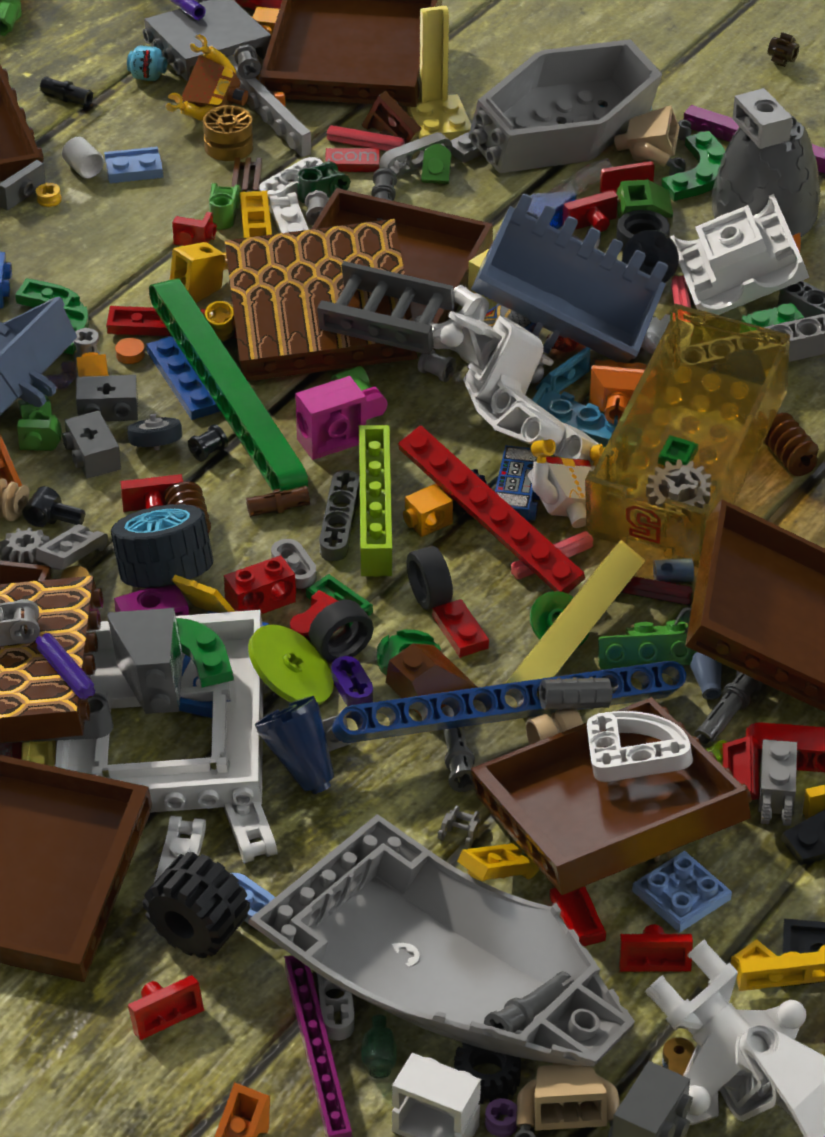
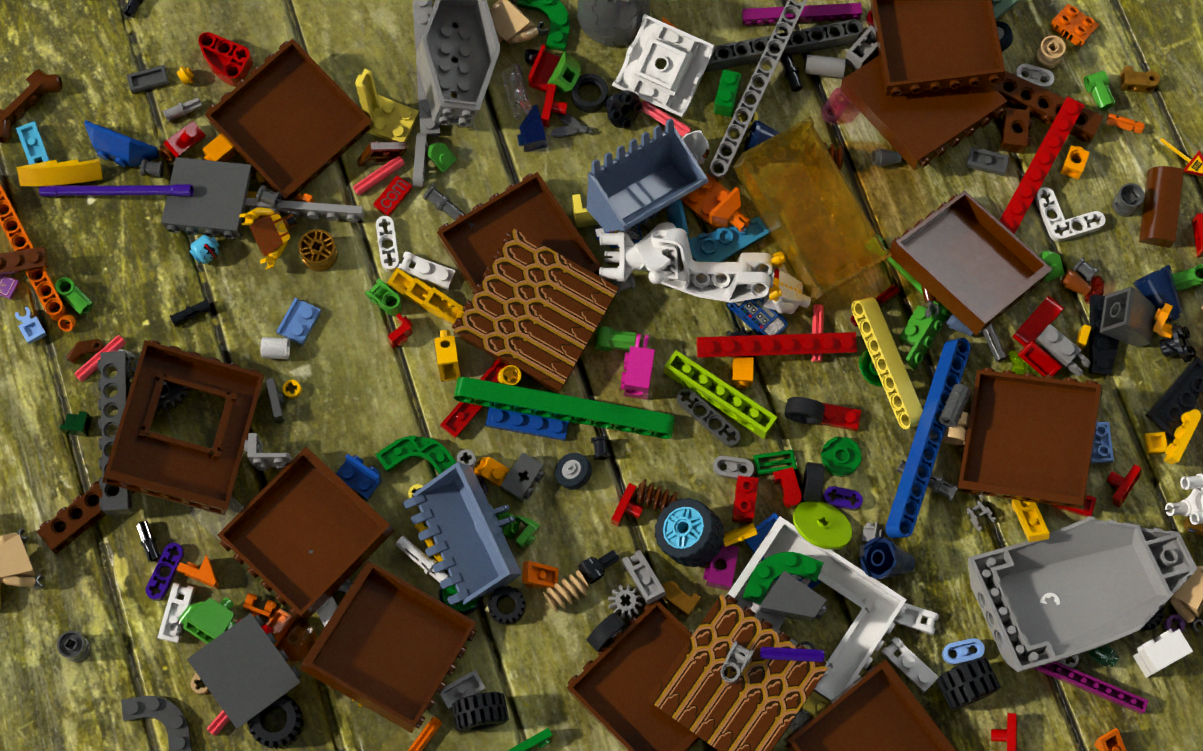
camera: 55 degrees left, 30 degrees up
dark grey brick [62,410,121,479] -> none
orange tile [115,338,145,364] -> none
reddish brown tile [231,157,262,192] -> none
reddish brown pin [246,486,310,517] -> none
dark green piece [297,161,351,203] -> none
light grey bush [305,190,329,226] -> none
dark grey fence [317,261,454,355] -> none
reddish brown slope [385,643,478,717] -> none
dark grey pin [484,971,574,1033] -> none
white beam [587,711,693,782] -> none
light grey gear [646,459,714,521] -> none
medium blue piece [653,558,694,583] -> none
green tile [658,435,698,466] -> none

